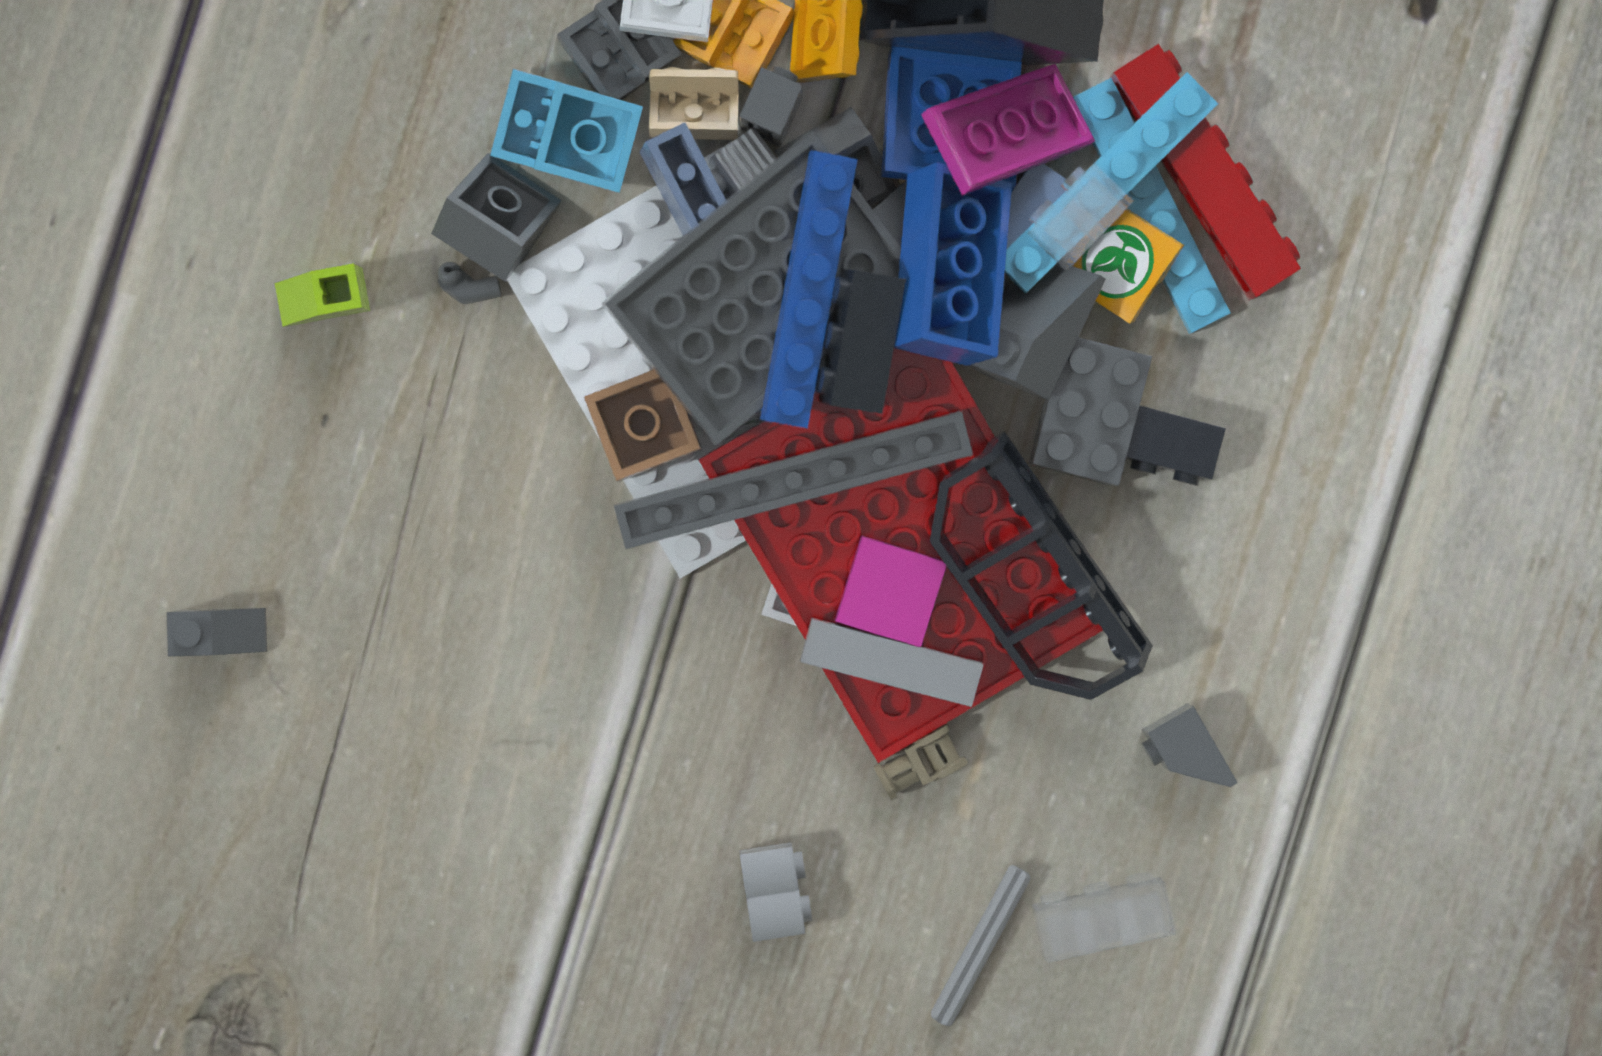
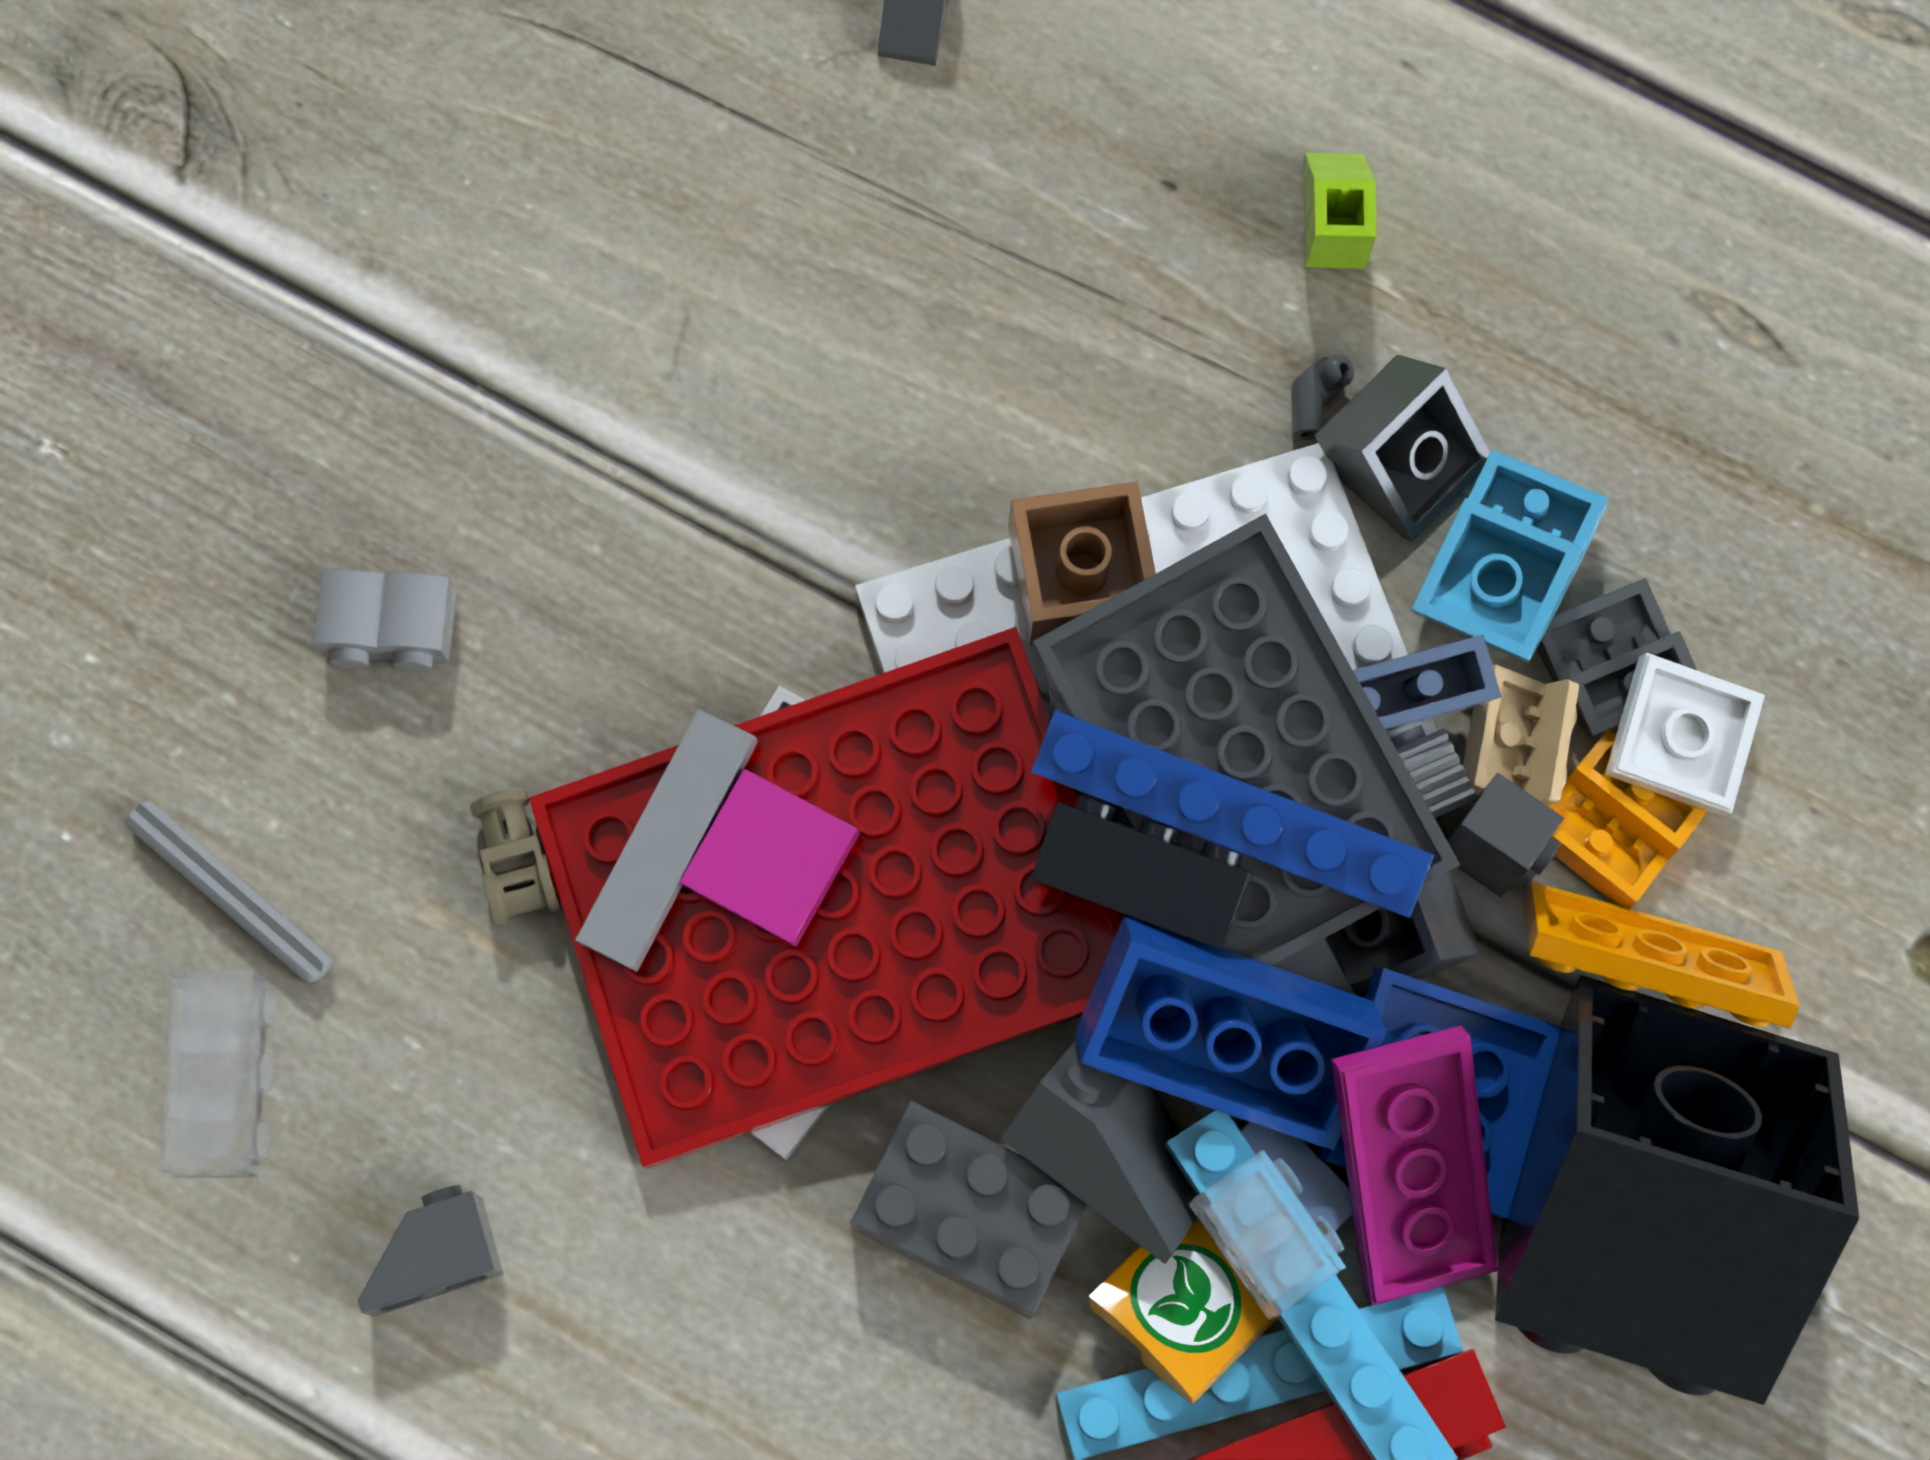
camera: 95 degrees right, 15 degrees down
dark grey plate [614,411,973,549] -> none
black plate [930,431,1153,700] -> none
black brick [1126,405,1226,486] -> none

